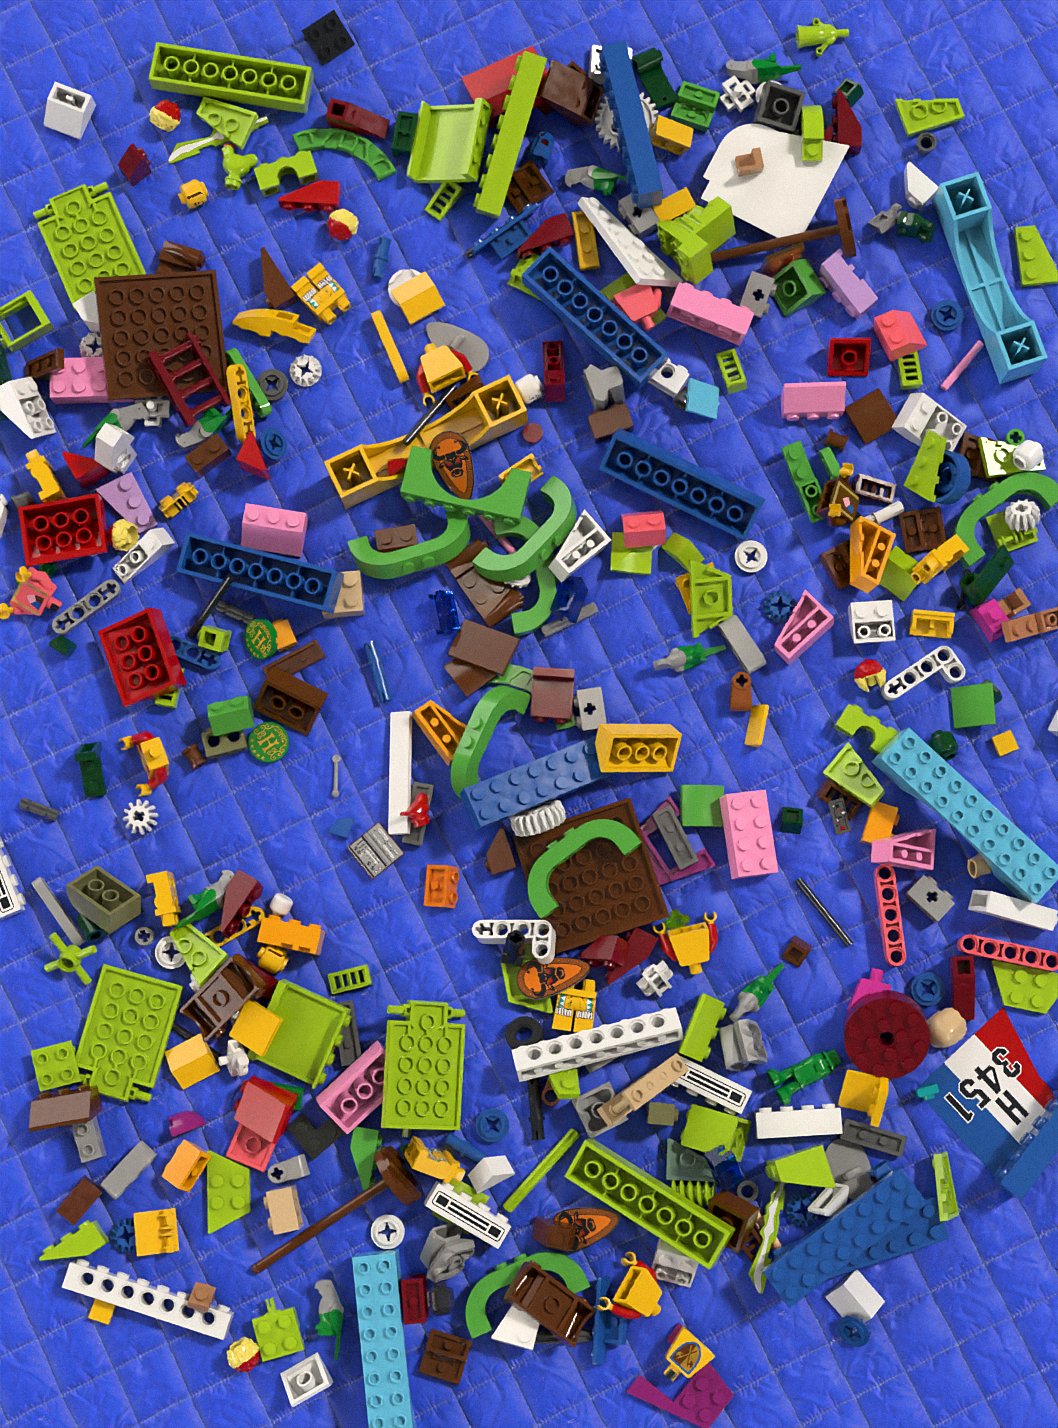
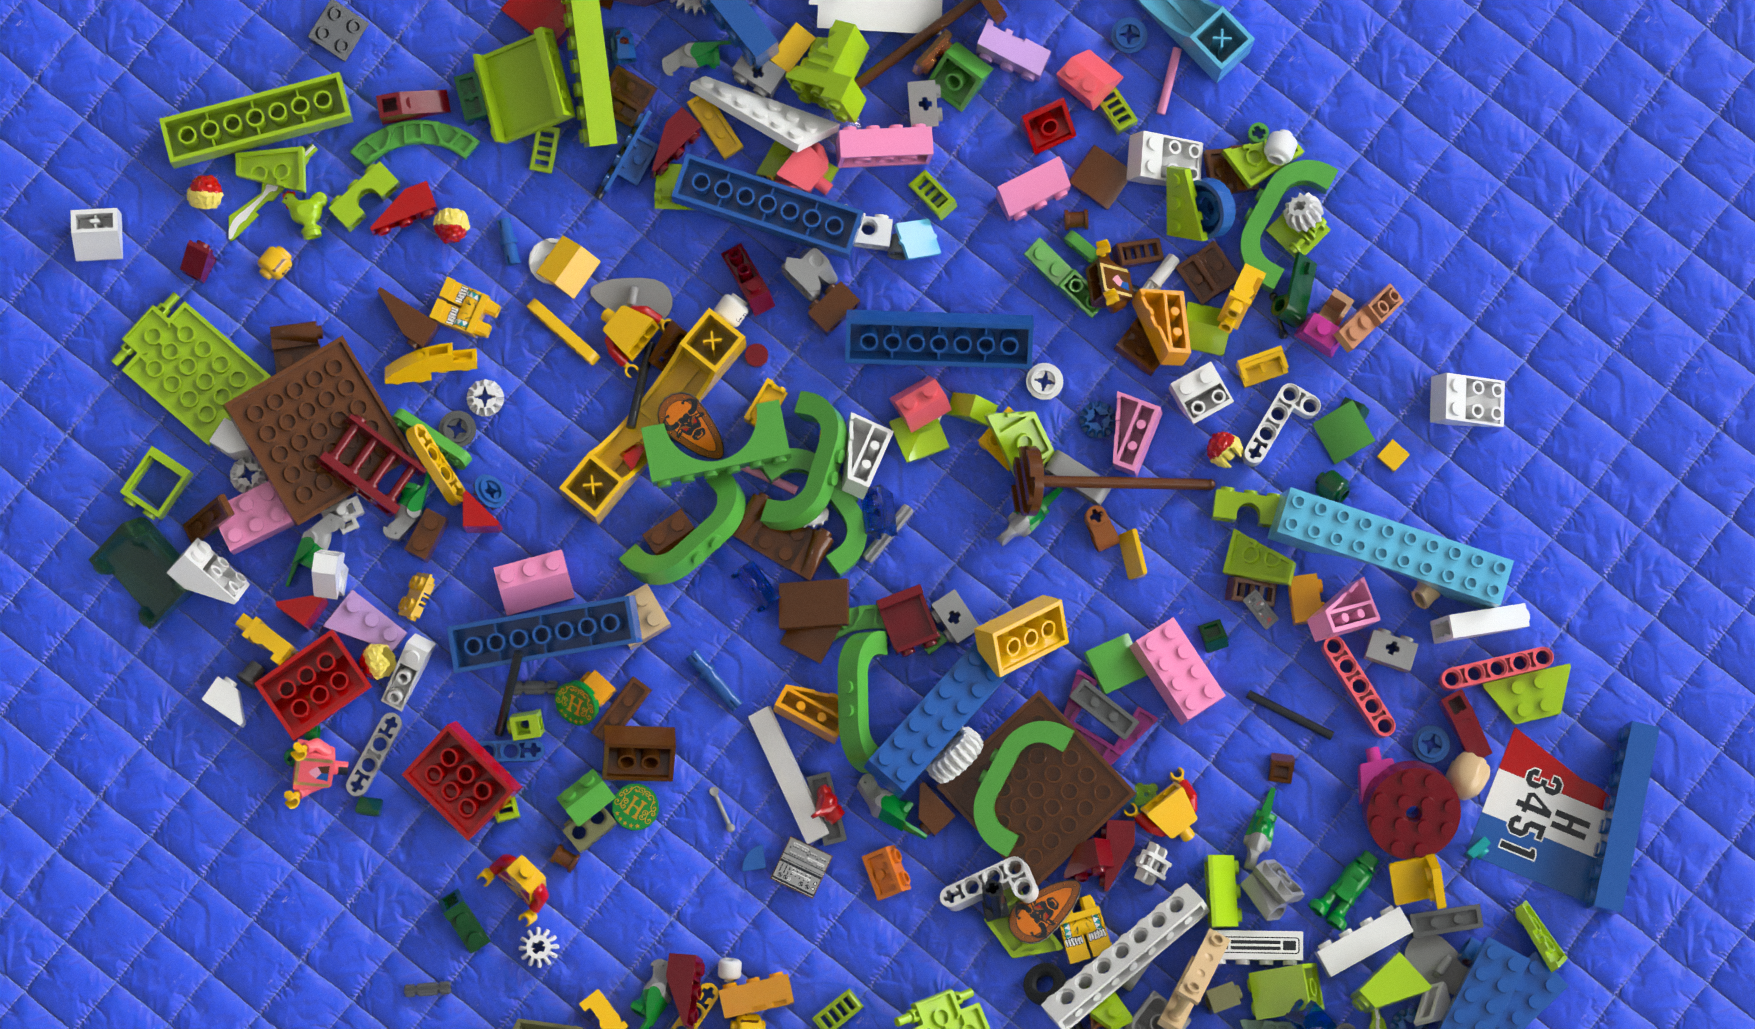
camera: 35 degrees left, 0 degrees up
none -> animal [856,774,928,840]
none -> reddish brown piece [1011,446,1216,516]

